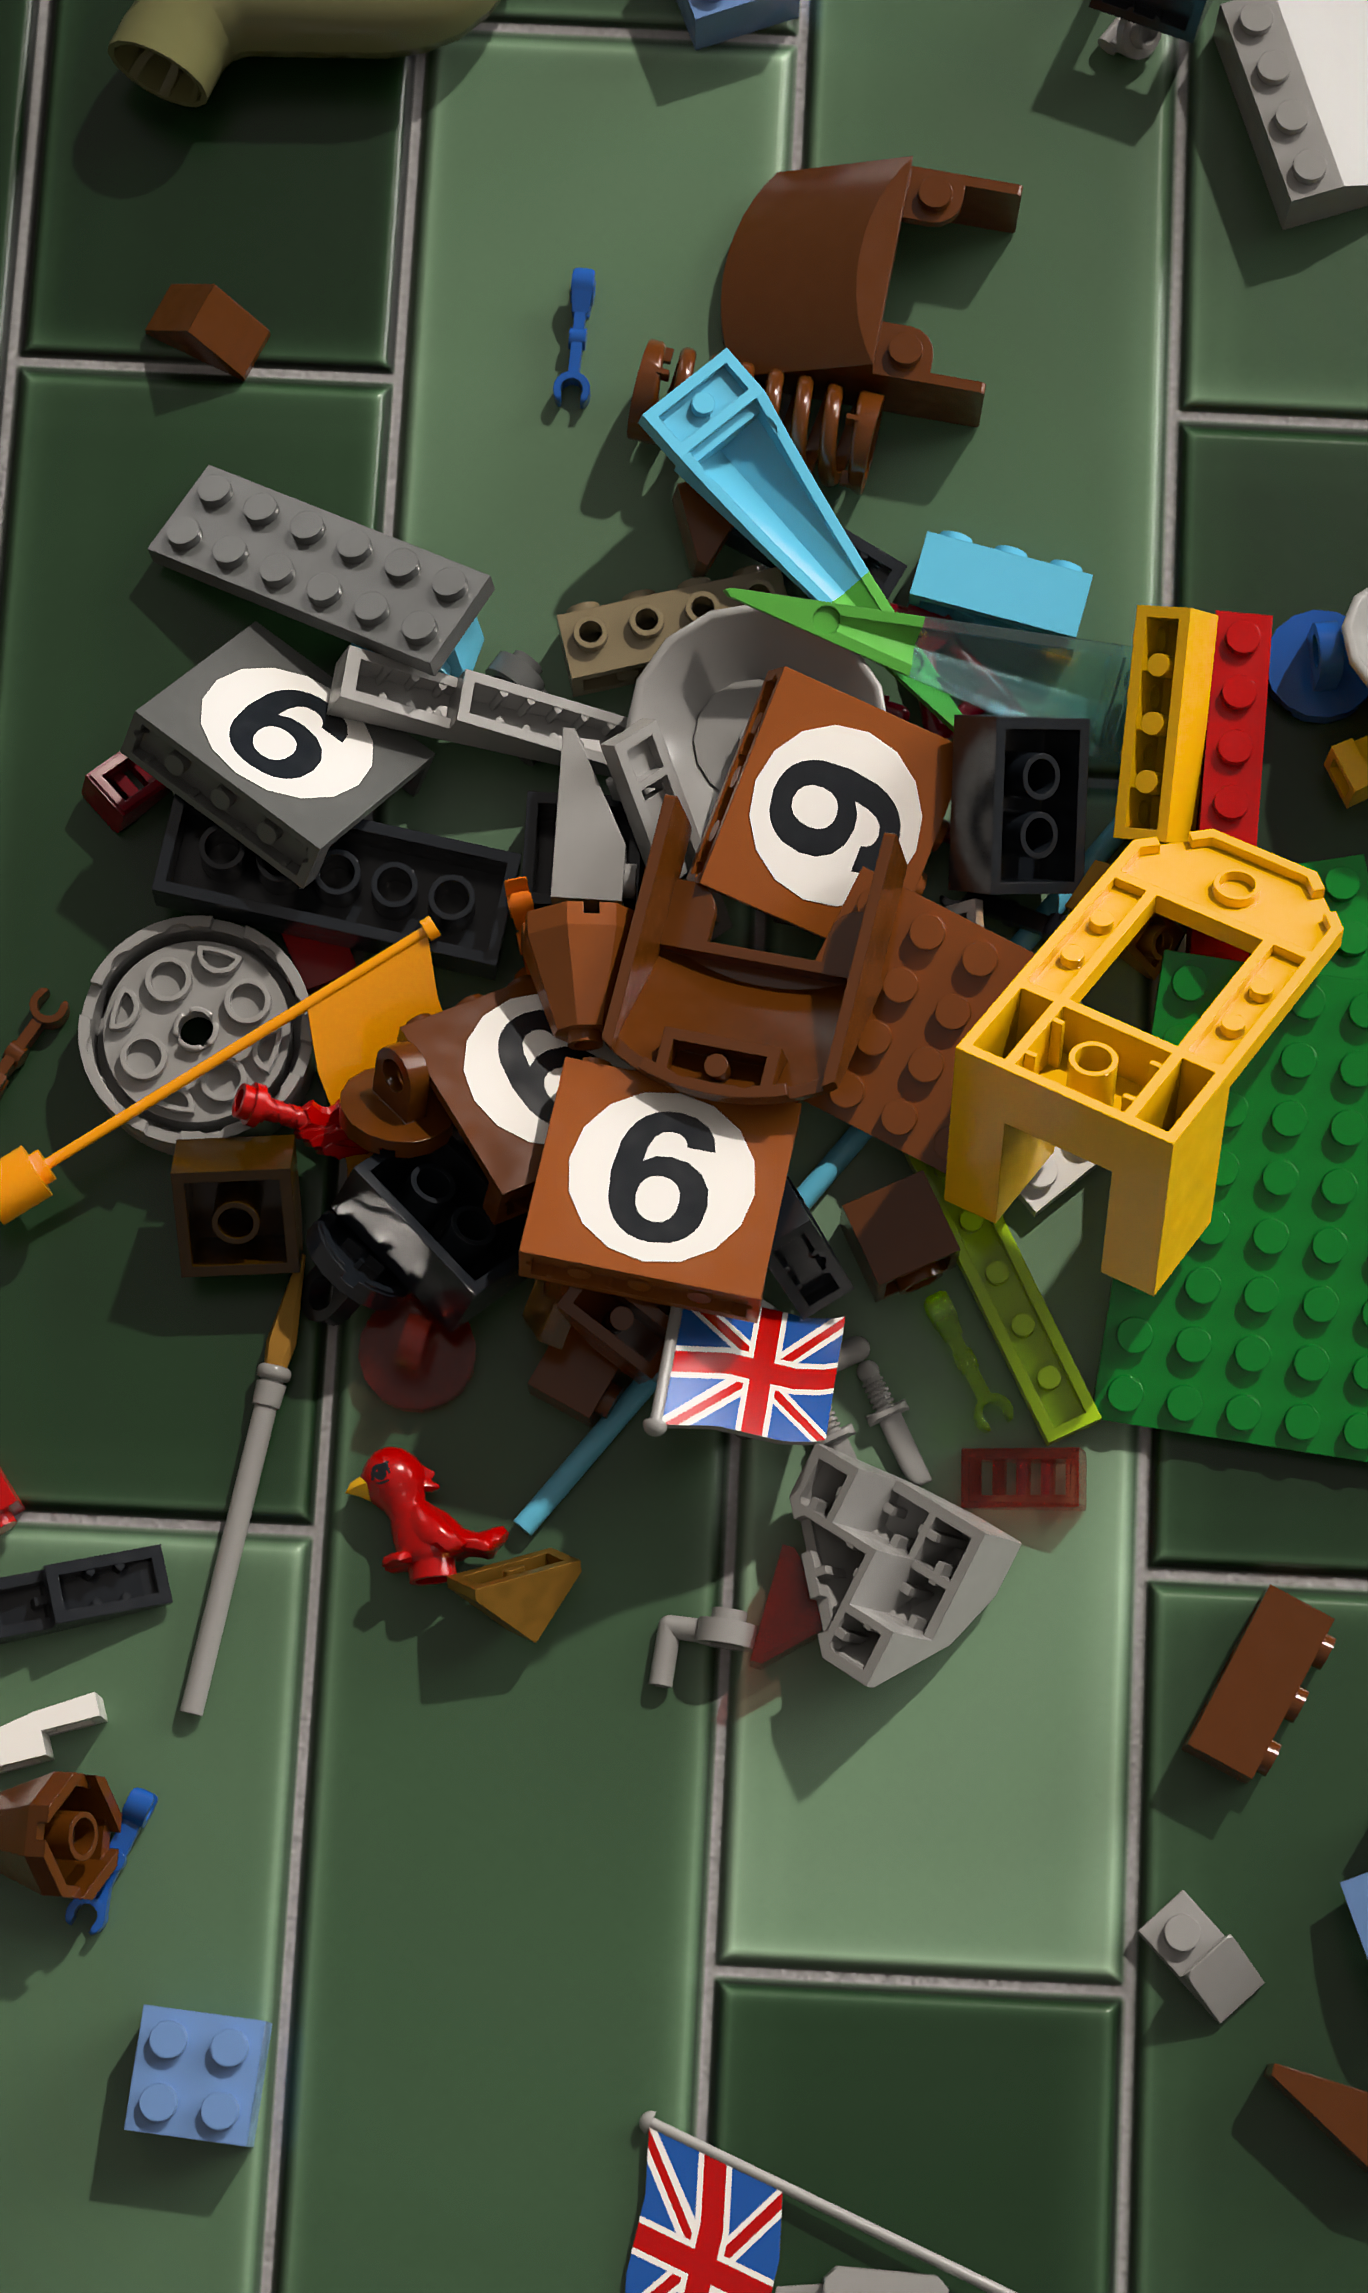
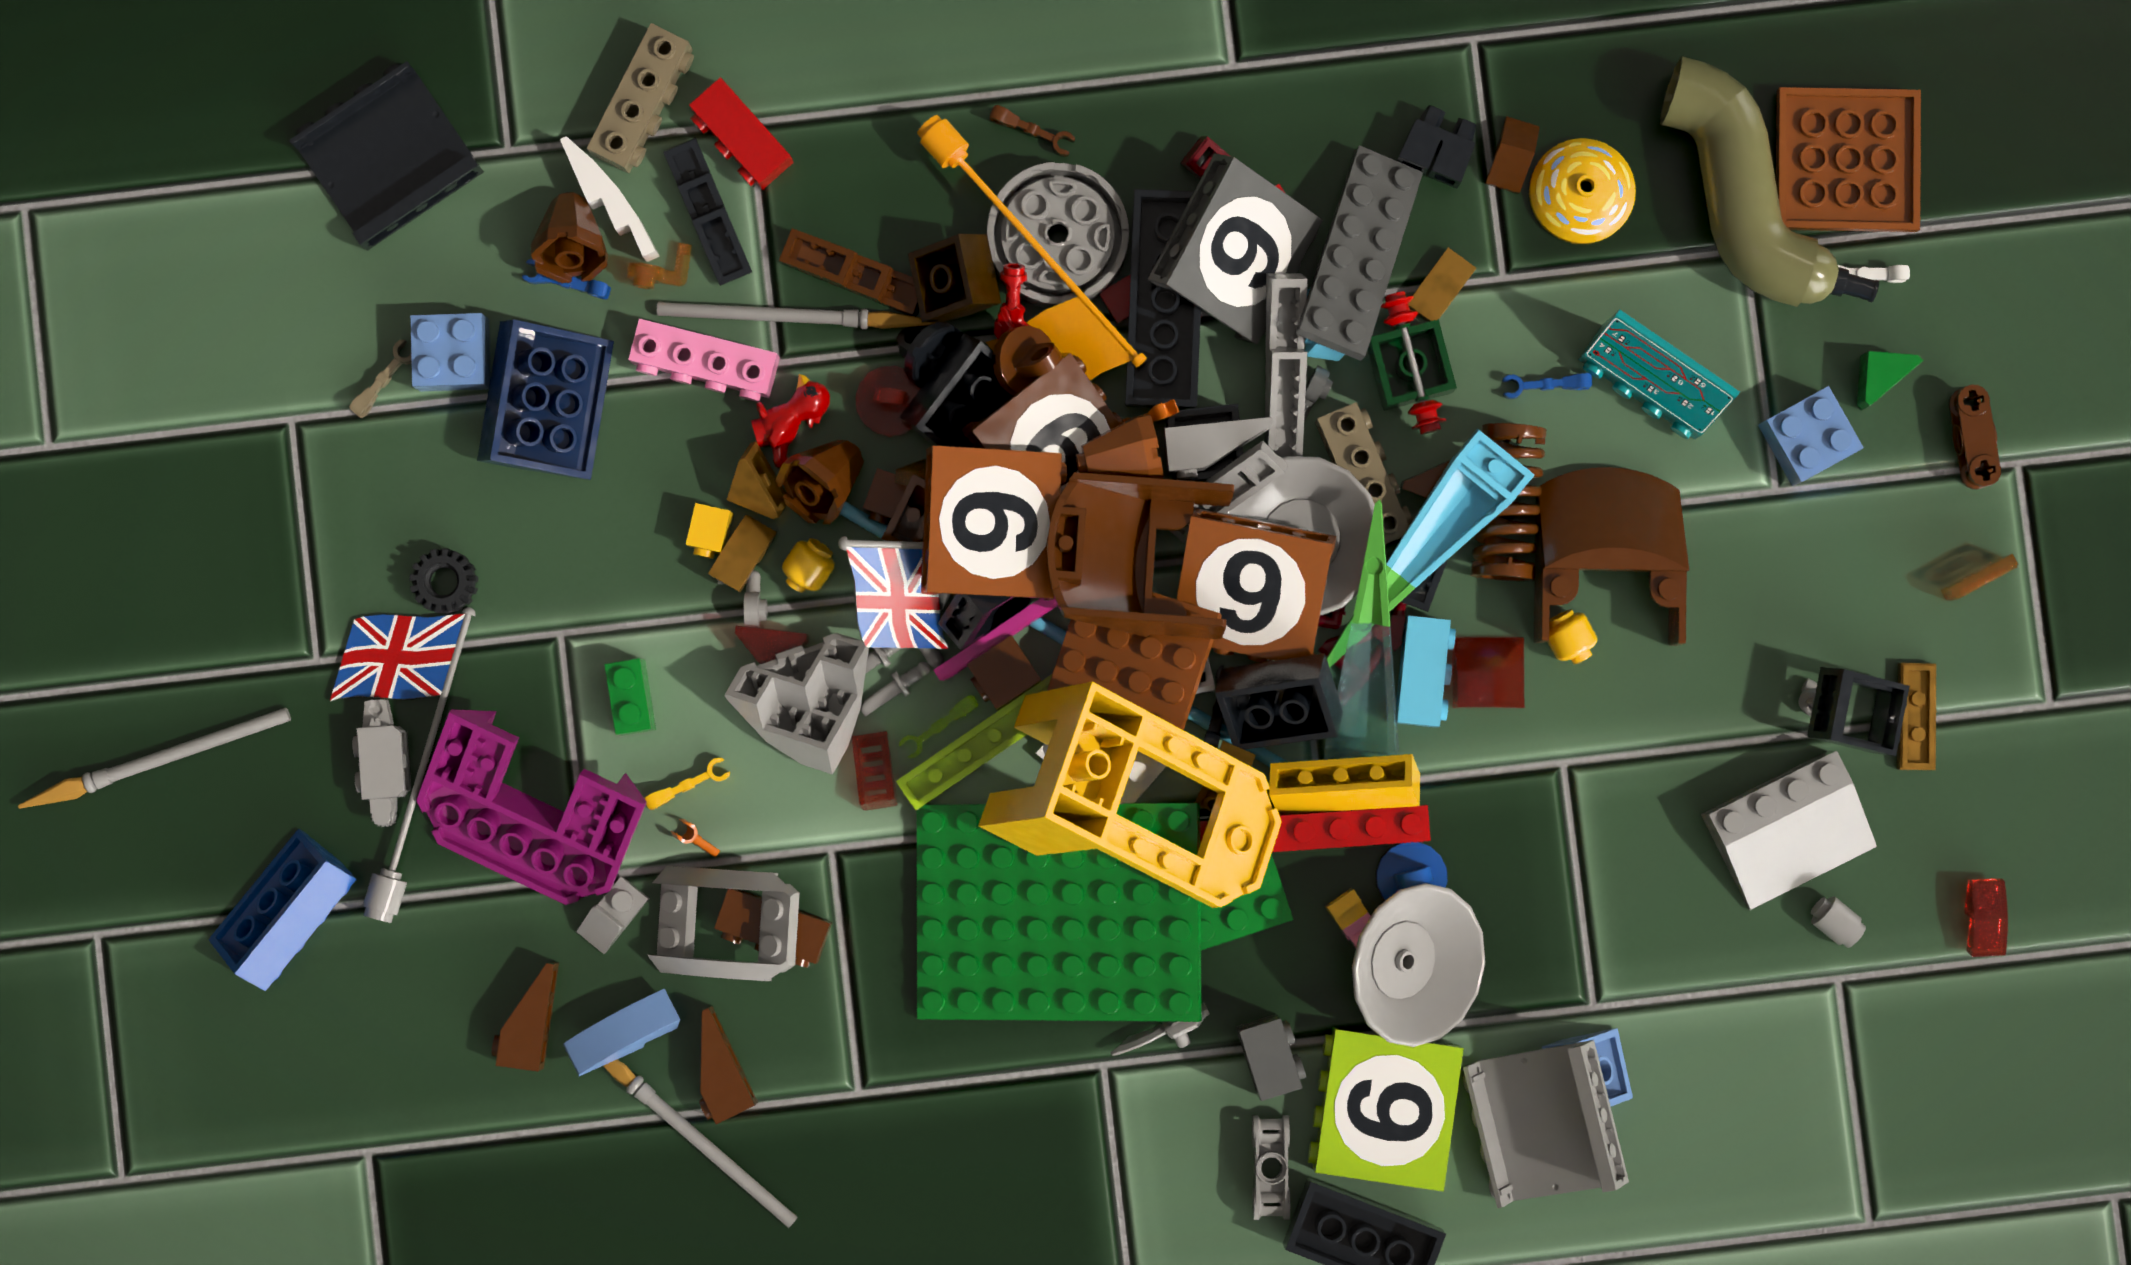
camera: 80 degrees right, 10 degrees up
none -> dark tan piece [349,340,412,418]
none -> black tyre [409,548,478,614]
none -> magenta slope [417,709,647,905]
none -> dark blue slope [477,319,614,480]
none -> green brick [604,658,656,736]
none -> clear orange plate [627,243,692,289]
none -> bright pink brick [628,319,780,402]
none -> yellow piece [644,758,731,810]
none -> light grey wedge [648,866,800,981]
none -> orange hand [671,819,720,857]
none -> yellow brick [686,503,734,559]
none -> pearl gold slope [708,515,777,592]
none -> reddish brown cone [775,440,864,525]
none -> reddish brown slope [779,228,919,317]
none -> yellow head [782,538,835,593]
none -> dark pink tile [933,598,1058,681]
none -> dark green brick [1368,291,1457,435]
none -> black hips [1397,105,1476,189]
none -> pearl gold tile [1408,247,1476,322]
none -> clear red slope [1452,637,1525,709]
none -> yellow dish [1529,138,1636,244]
none -> yellow head [1547,609,1597,664]
none -> teal slope [1578,309,1740,439]

